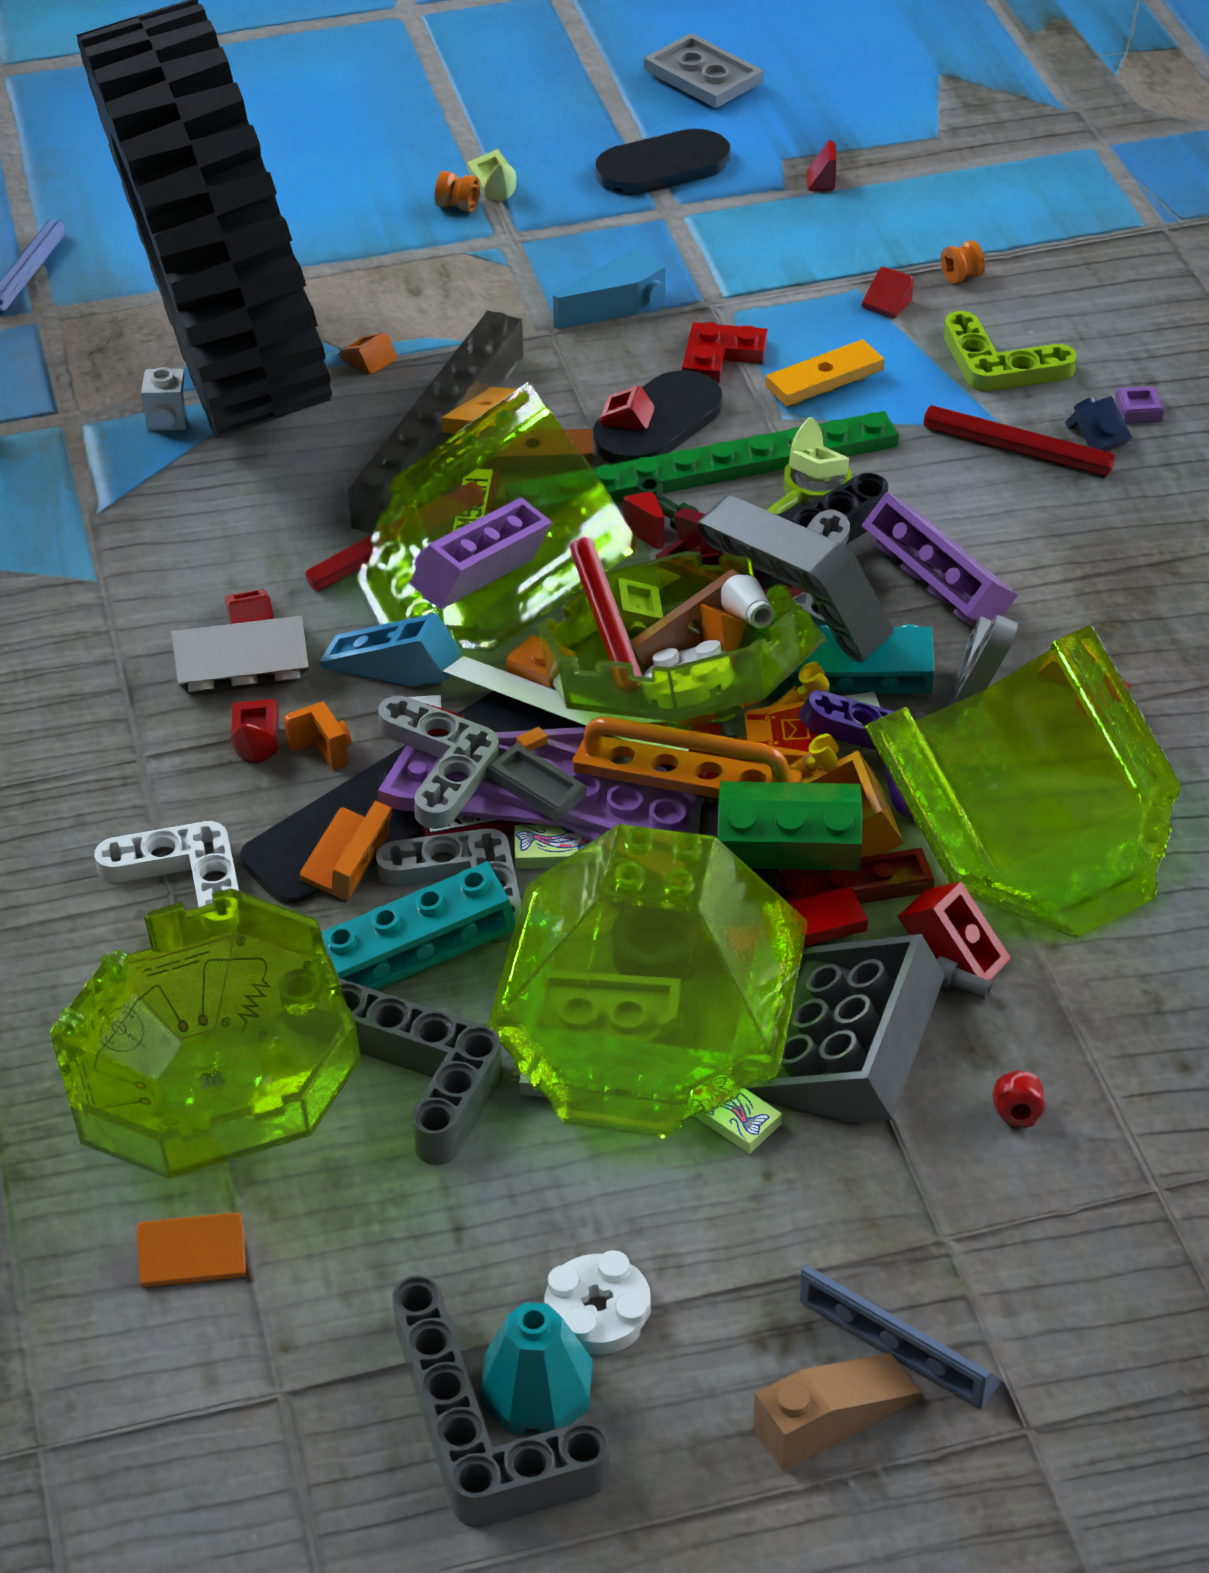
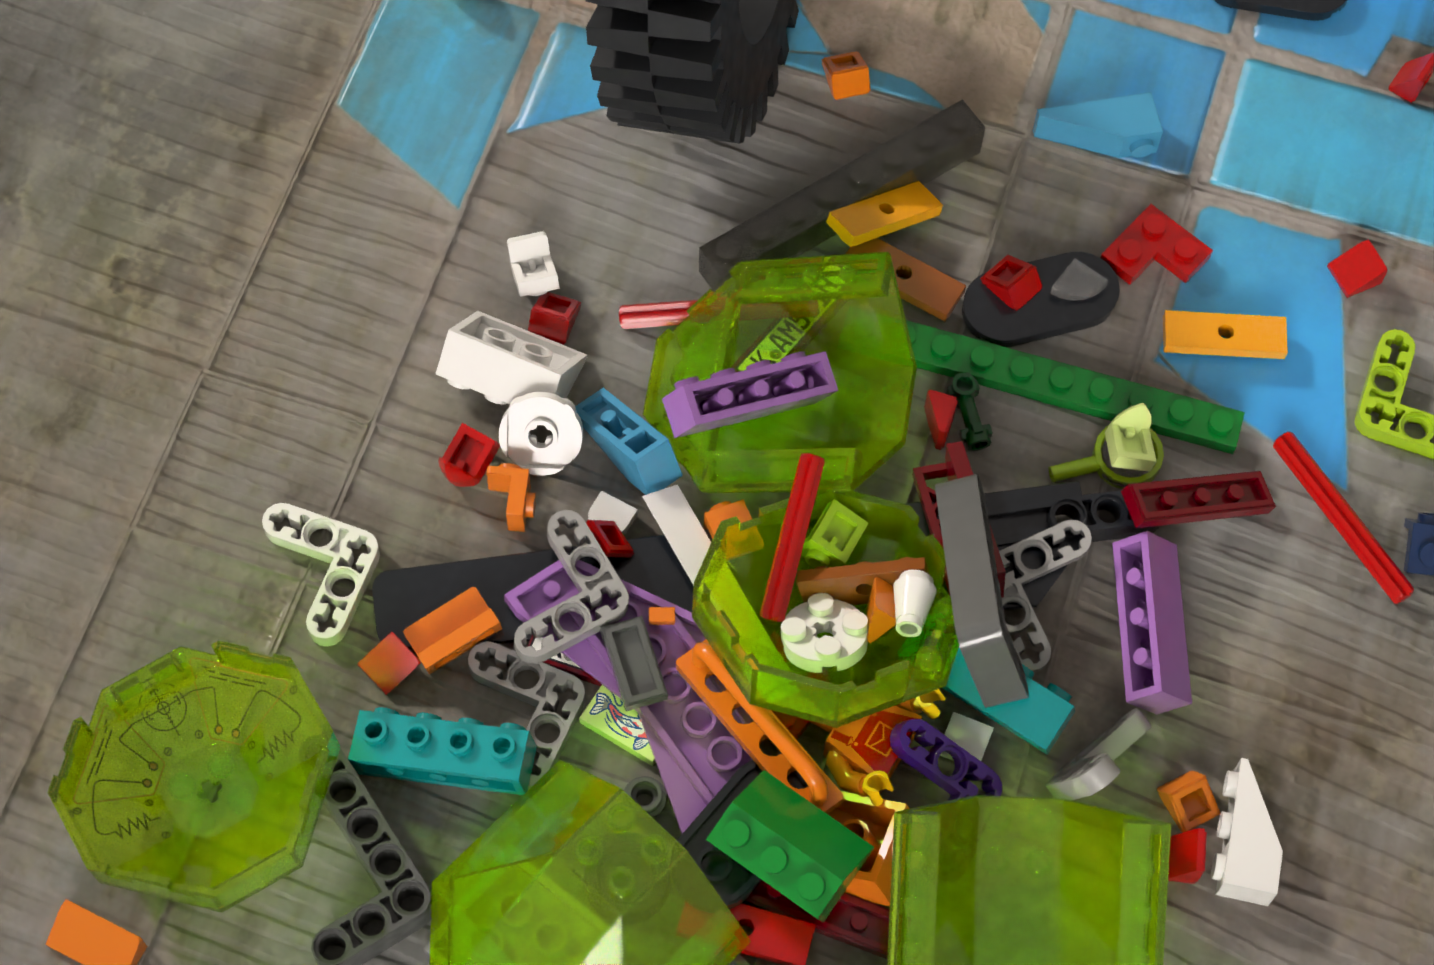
camera: 30 degrees right, 20 degrees up
none -> slope [357,632,421,695]
none -> white plate [499,392,583,476]
none -> white bracket [507,231,560,297]
none -> clear tile [1051,259,1108,301]
none -> dark red tile [1121,471,1276,528]
none -> white slope [1211,758,1283,906]

